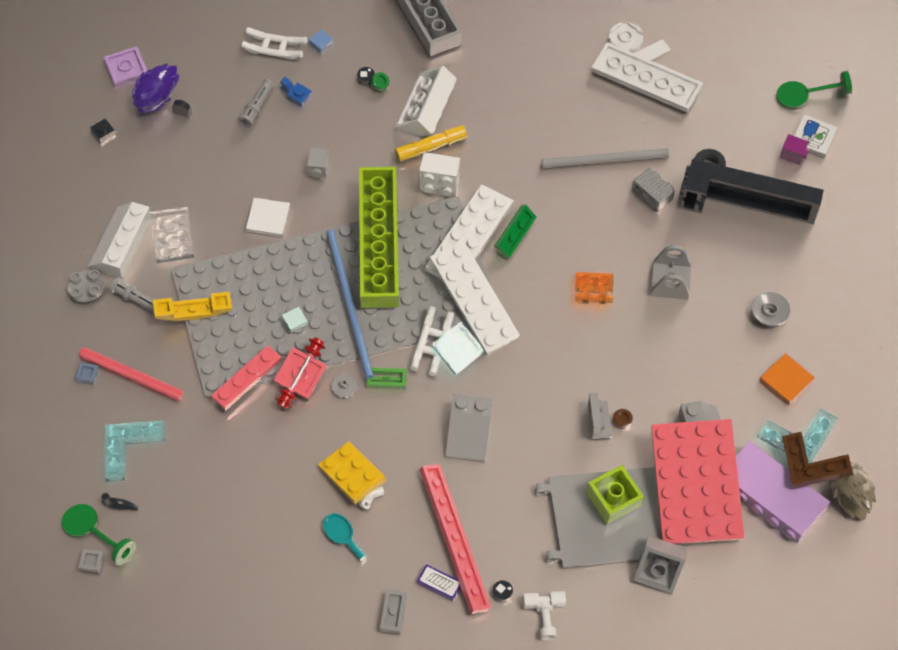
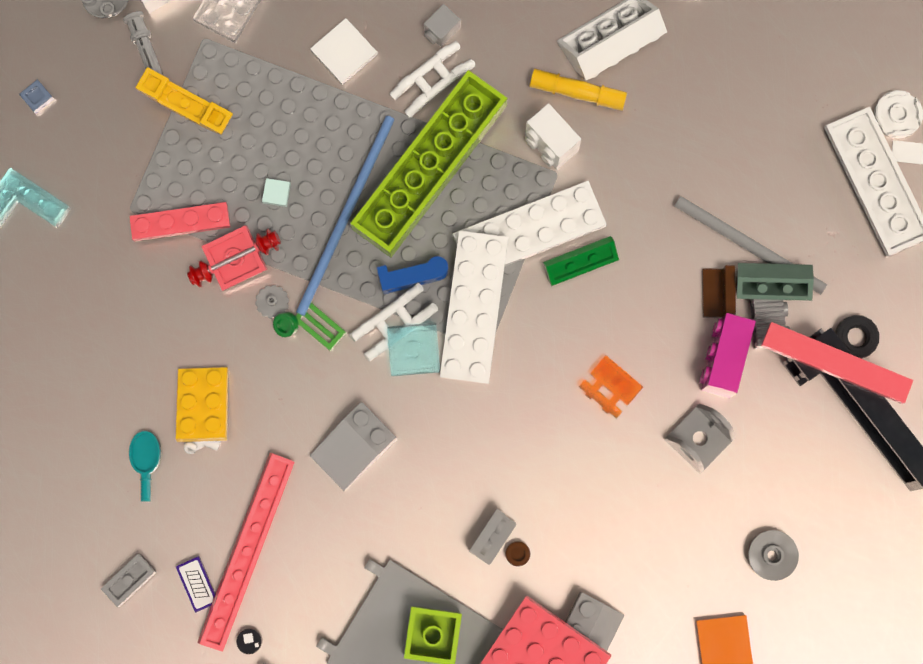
camera: 40 degrees right, 20 degrees up
coral axle [79,347,183,401] -> none
none -> green tile [273,312,299,337]
none -> blue leg [377,256,448,295]
none -> white piece [389,41,476,118]
none -> dark pink brick [699,313,756,398]
none -> reddish brown panel [702,265,736,318]
none -> sand green brick [737,263,814,301]
none -> coral tile [761,322,914,404]

